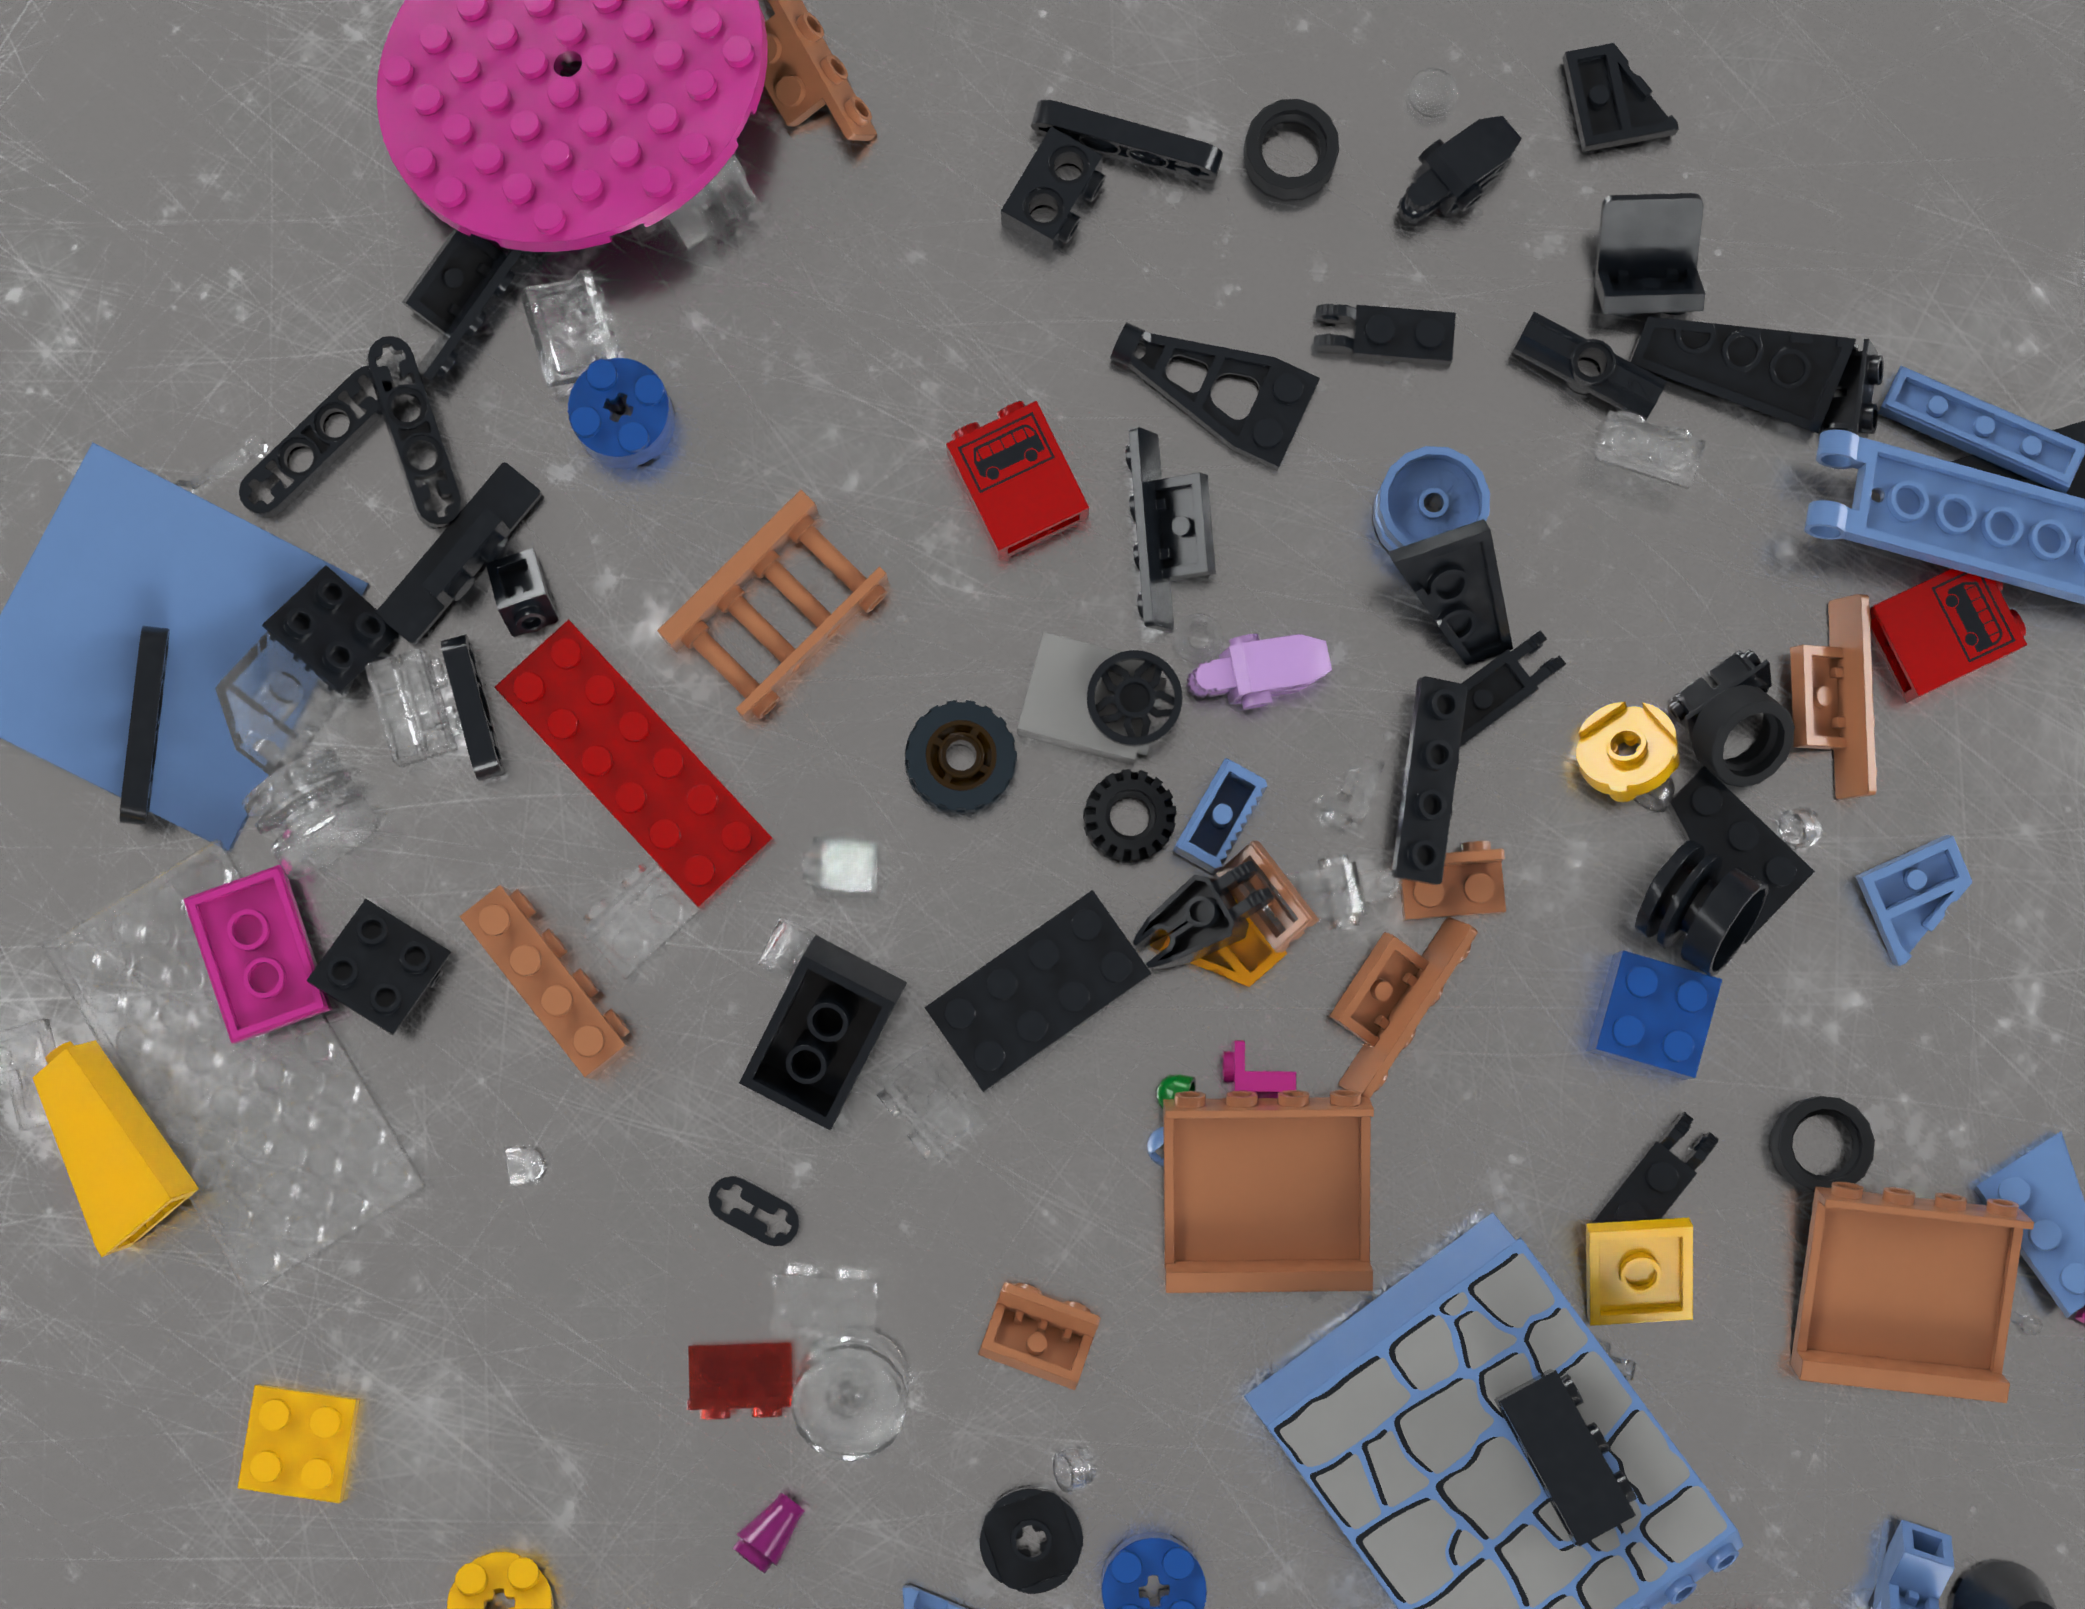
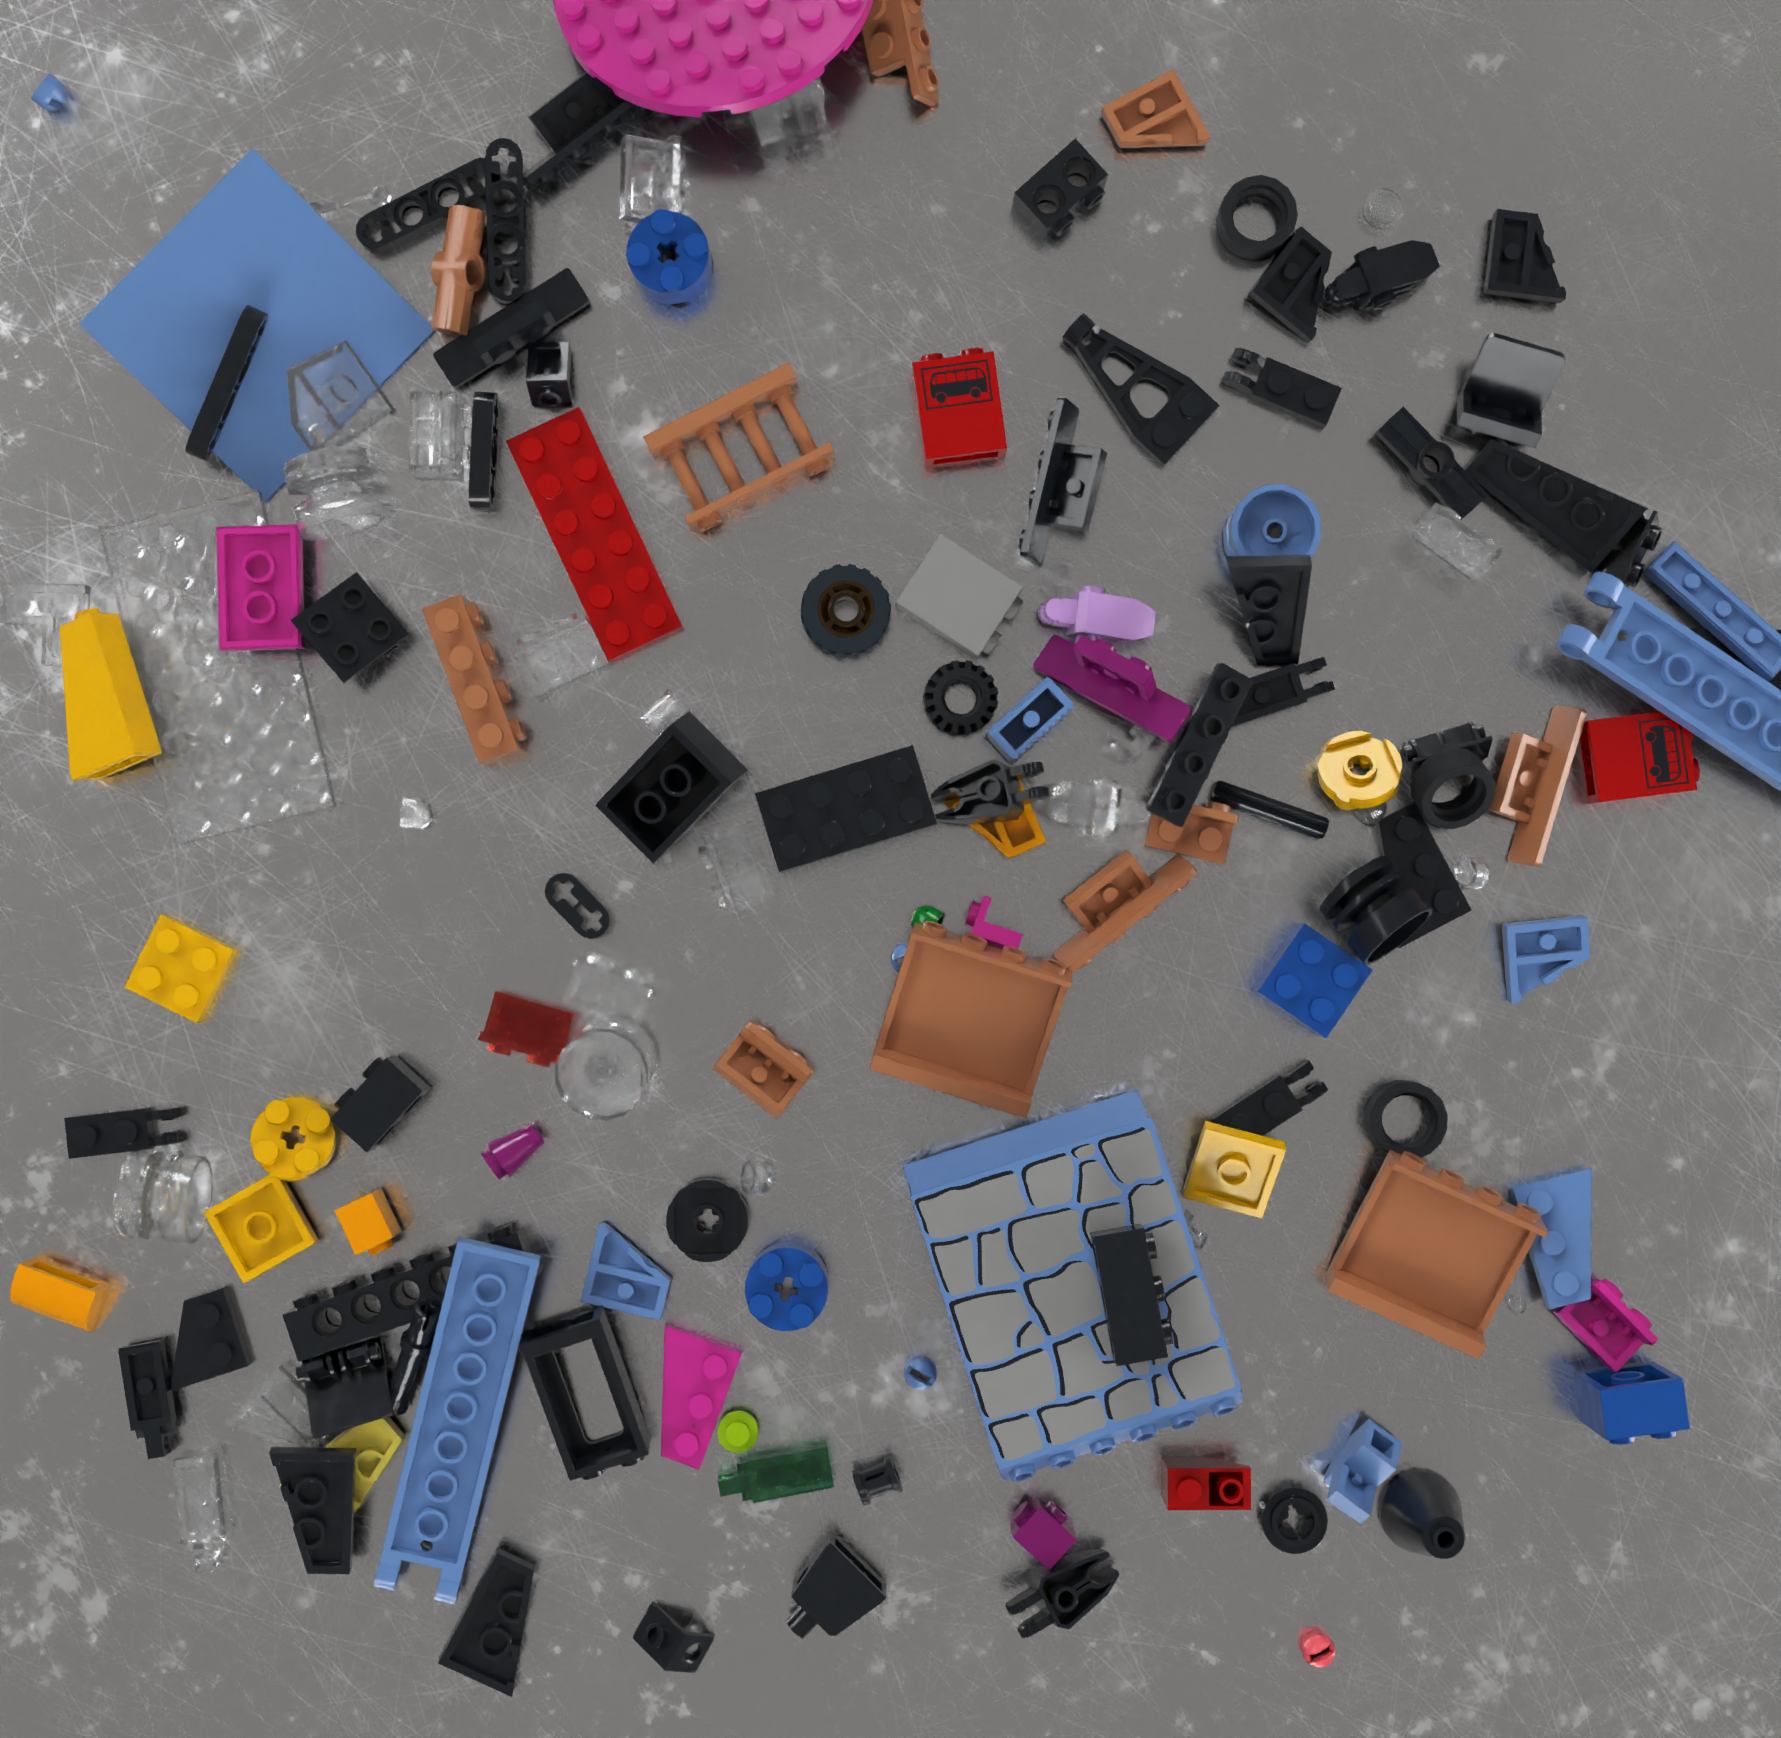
camera: 20 degrees right, 5 degrees up
black hinge [262,565,400,695] -> none
clear slope [802,837,880,898] -> none
black beam [1031,100,1223,180] -> none
black wheel [1087,650,1183,747] -> none
nougat tile [1216,841,1319,953] -> none
none -> black brick [330,1055,431,1153]
none -> nougat piece [431,205,486,336]
none -> magenta bracket [1033,635,1191,742]
none -> nougat wing [1101,69,1211,148]
none -> black axle [1211,781,1329,839]
none -> black wing [1248,226,1332,343]

